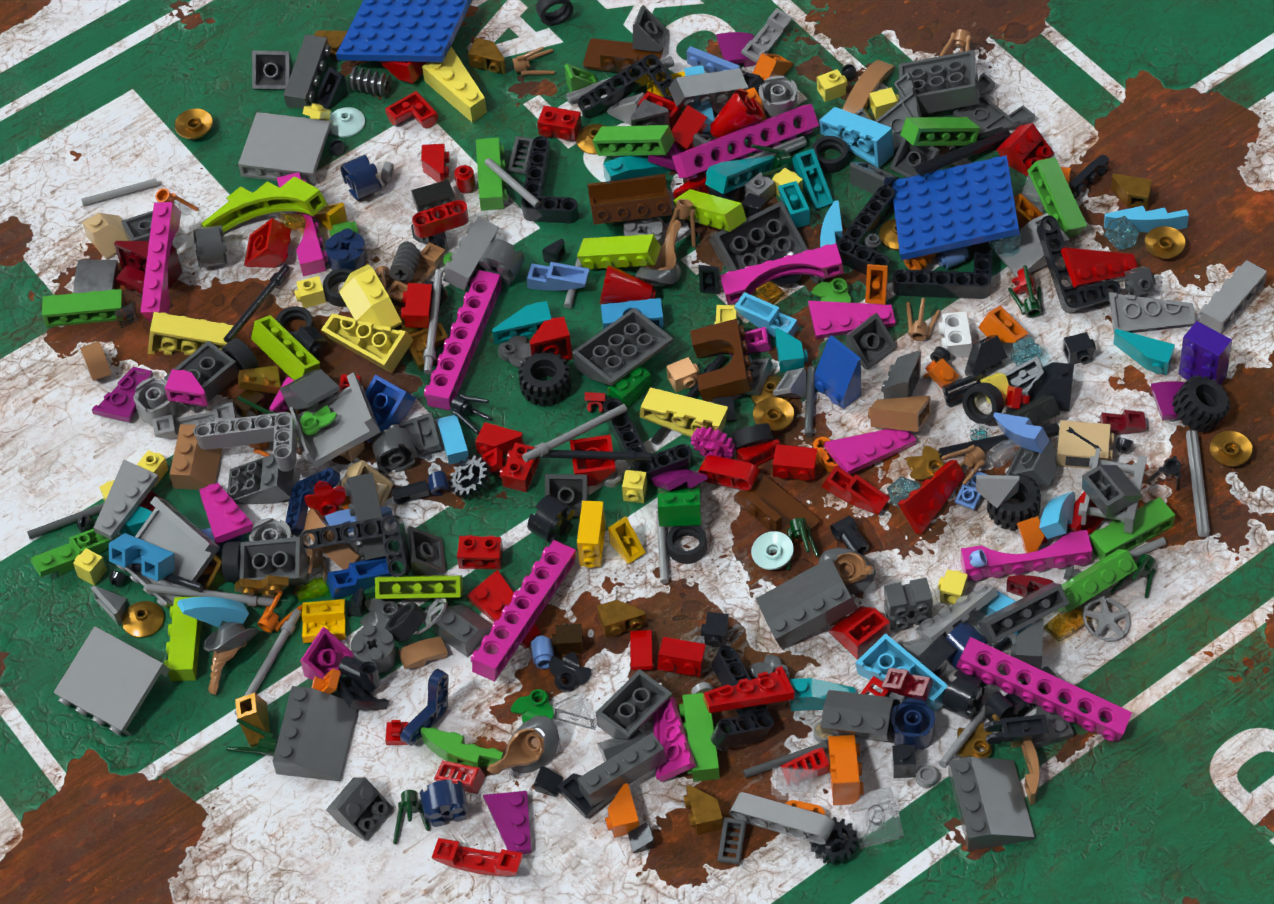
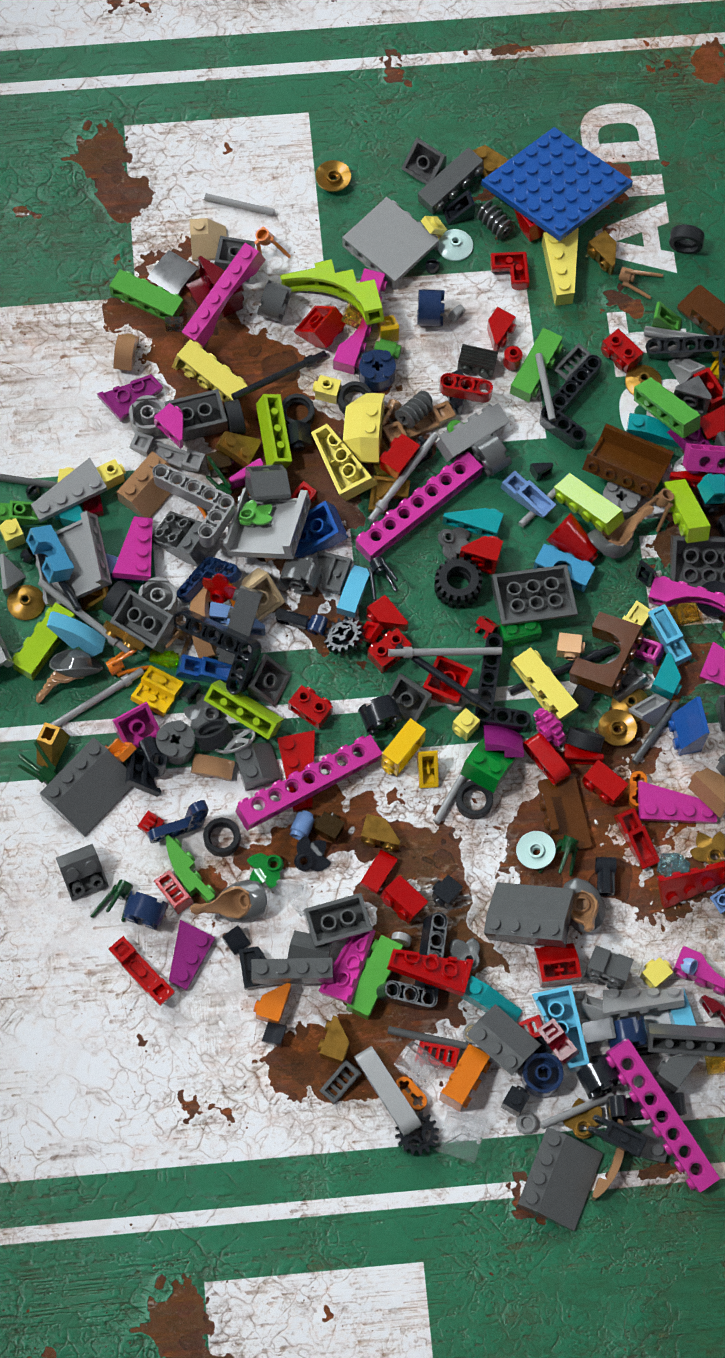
camera: 25 degrees right, 15 degrees up
none -> black tyre [203,817,241,857]

